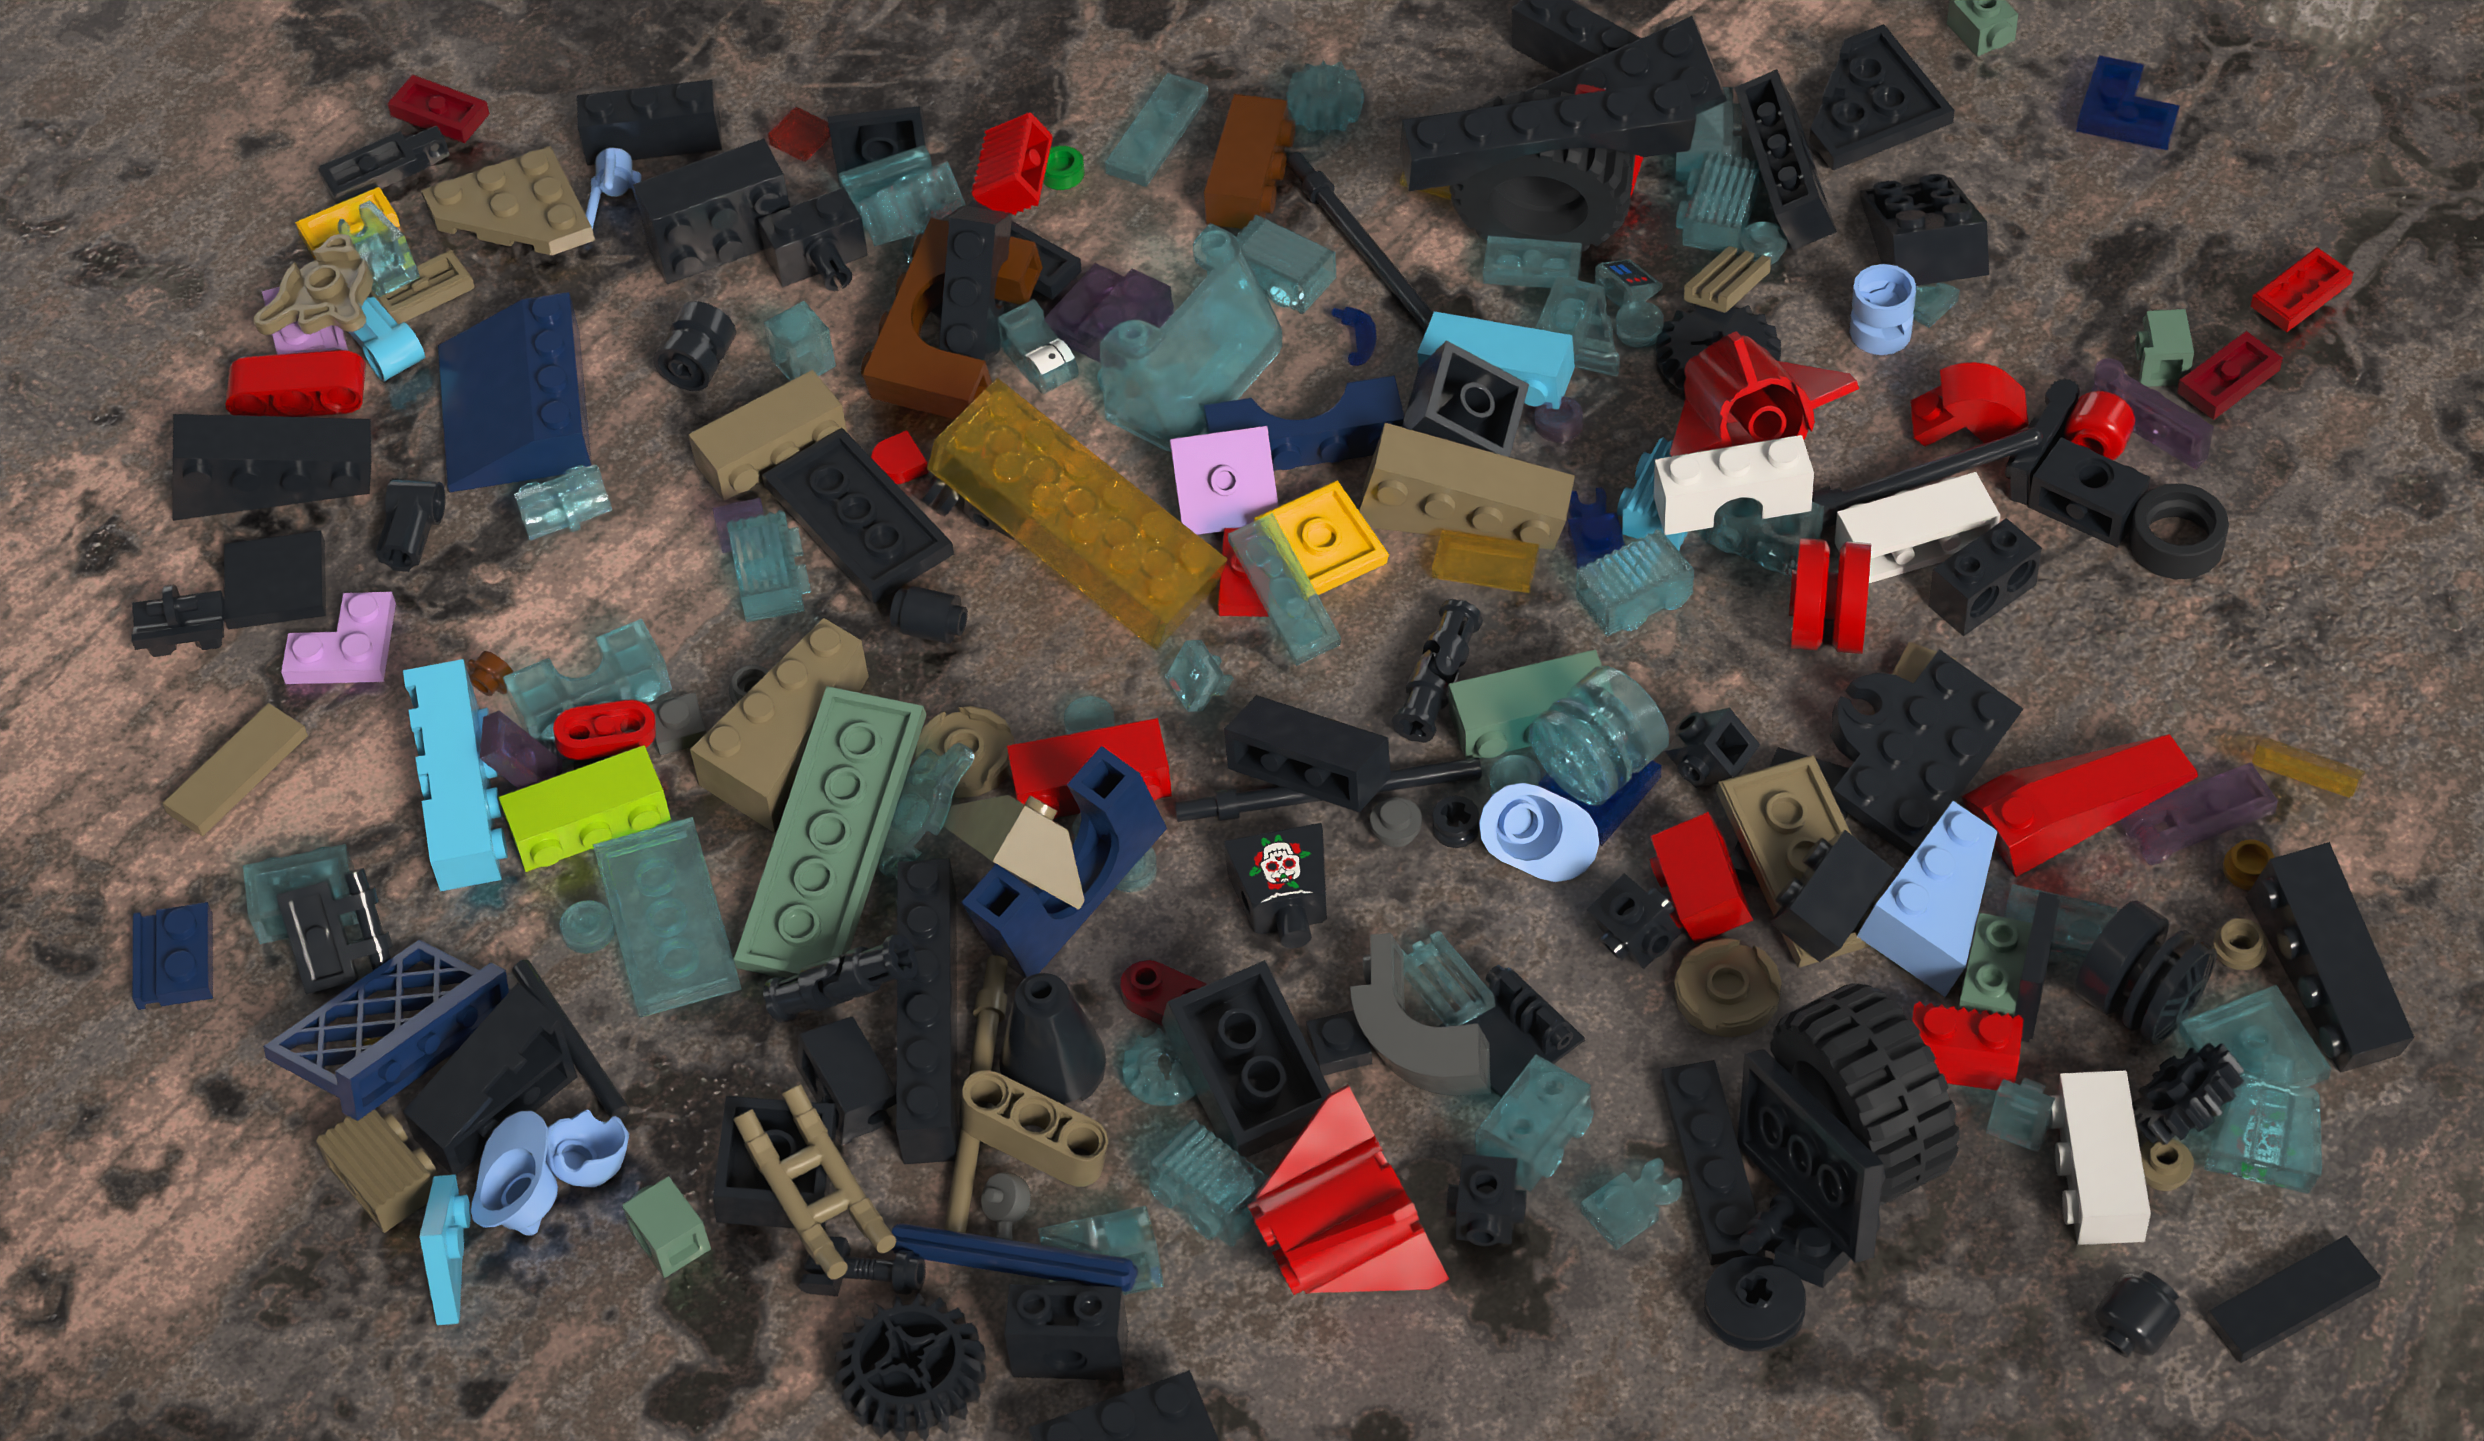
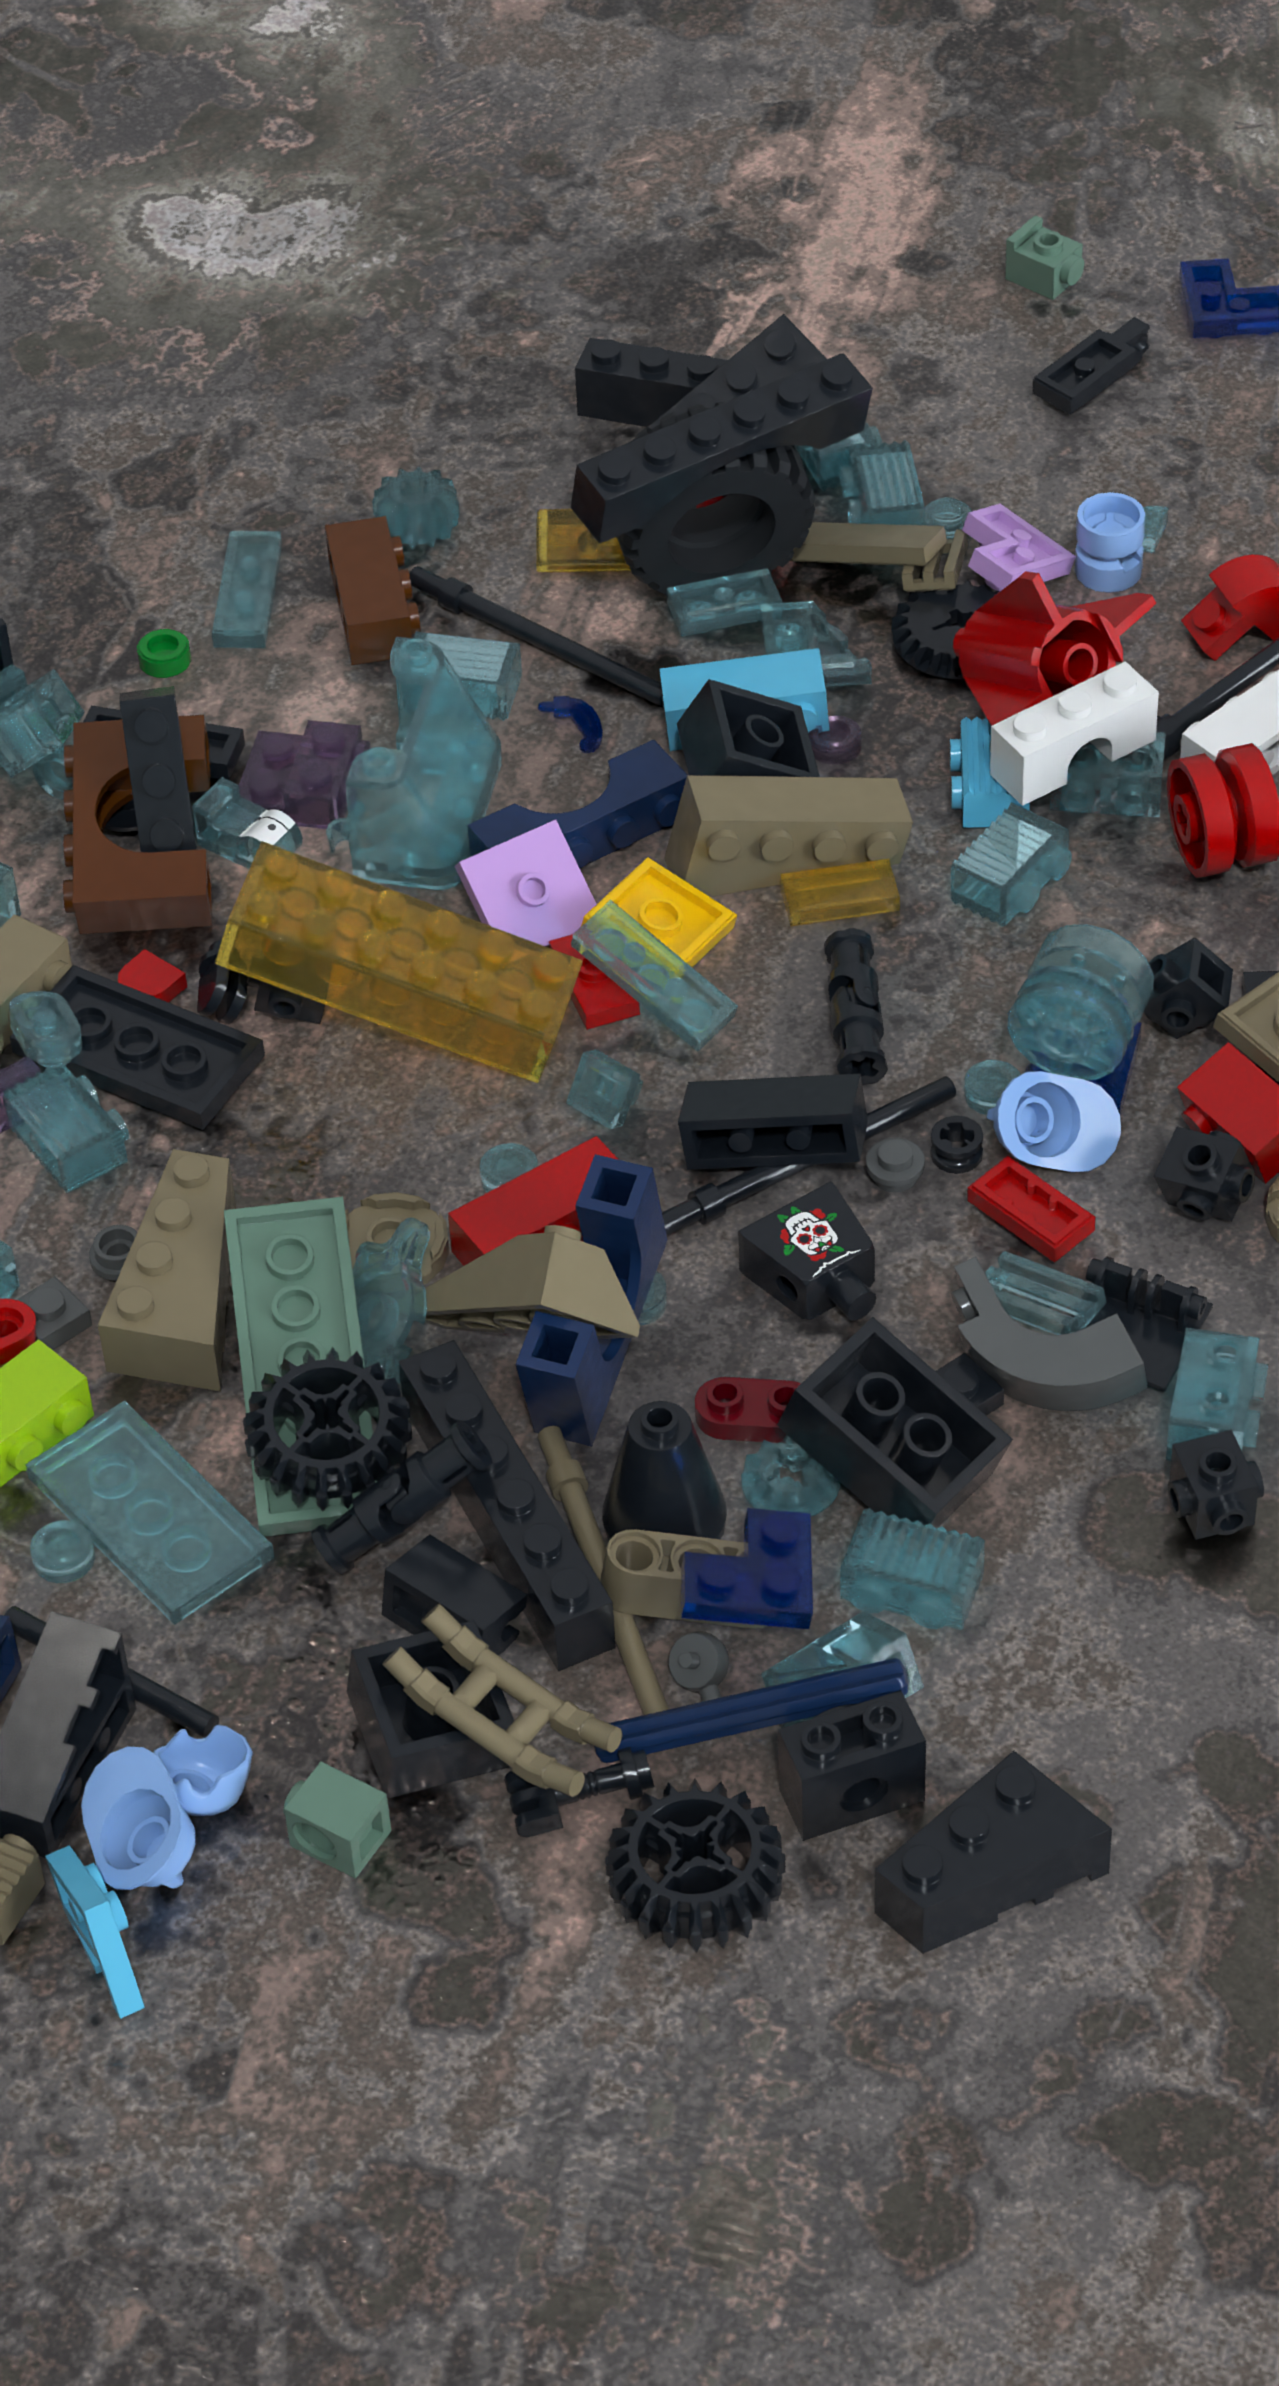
camera: 25 degrees left, 5 degrees down
black brick [890,586,968,644] -> none
red brick [971,113,1053,215] -> none
red brick [1247,1084,1449,1295] -> none
sand green brick [1449,649,1614,759] -> none
clear blue plate [1568,487,1626,569] -> none
clear light blue slope [1595,259,1662,313] -> none
clear light blue tile [1616,301,1664,348] -> none
black brick [1734,69,1837,250] -> none
black plate [1810,24,1955,171] -> none
black slope [1860,174,1989,286] -> none
none -> clear light blue plate [9,991,82,1068]
none -> black gear [243,1346,412,1511]
none -> clear blue plate [681,1508,813,1629]
none -> dark tan tile [790,522,947,566]
none -> lavender plate [962,504,1076,591]
none -> red plate [967,1156,1096,1263]
none -> black hinge [1033,317,1150,415]

